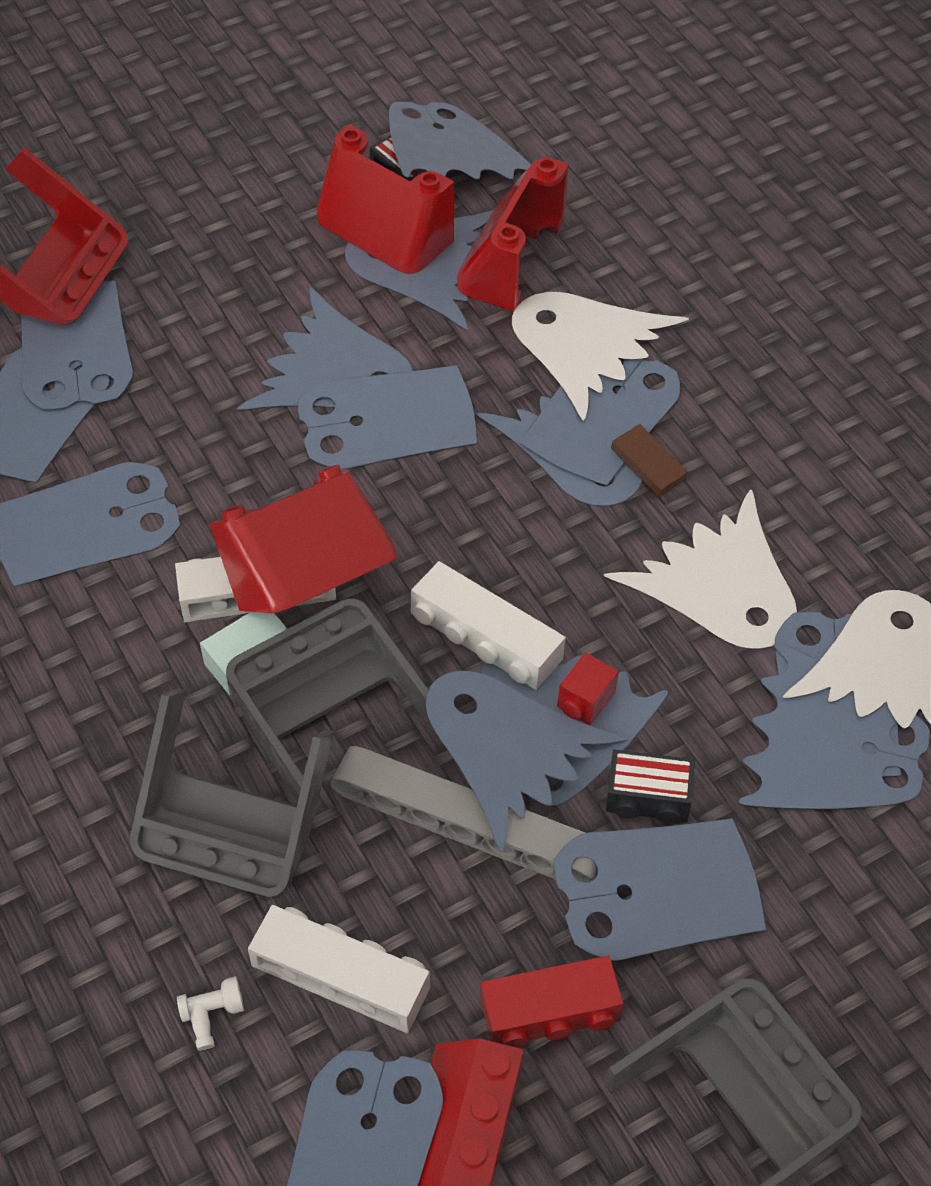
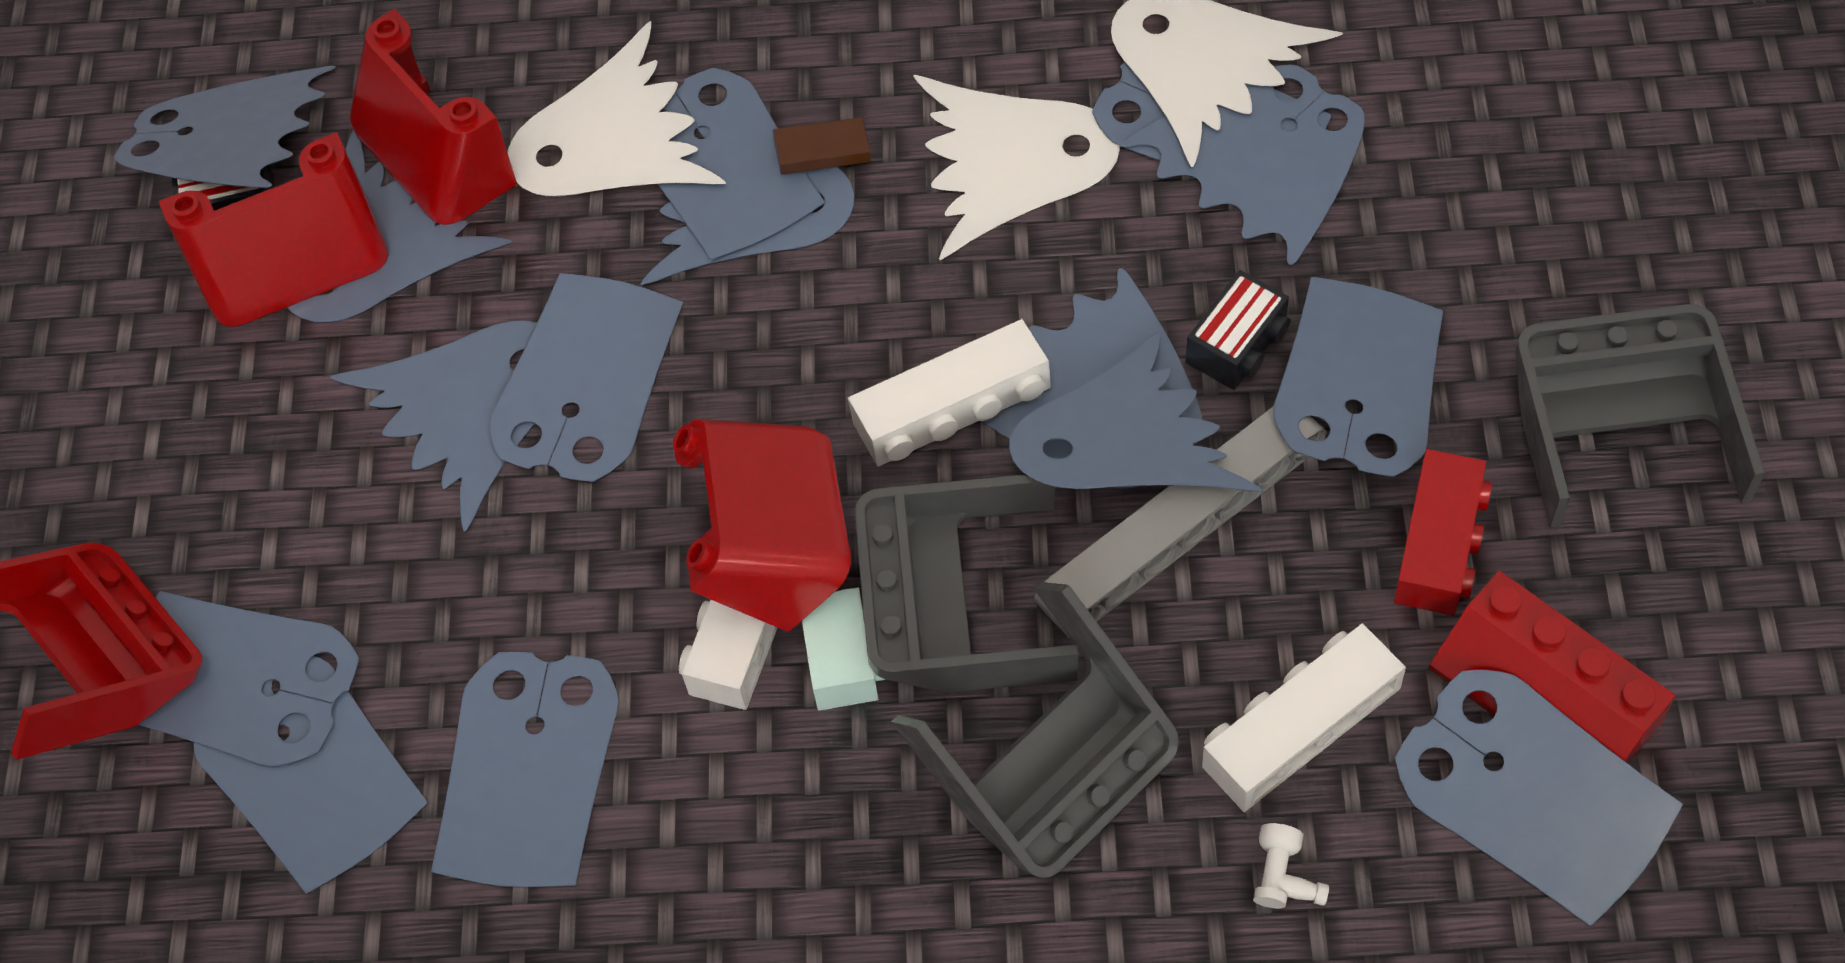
camera: 55 degrees left, 5 degrees up
red brick [557,652,619,726] -> none

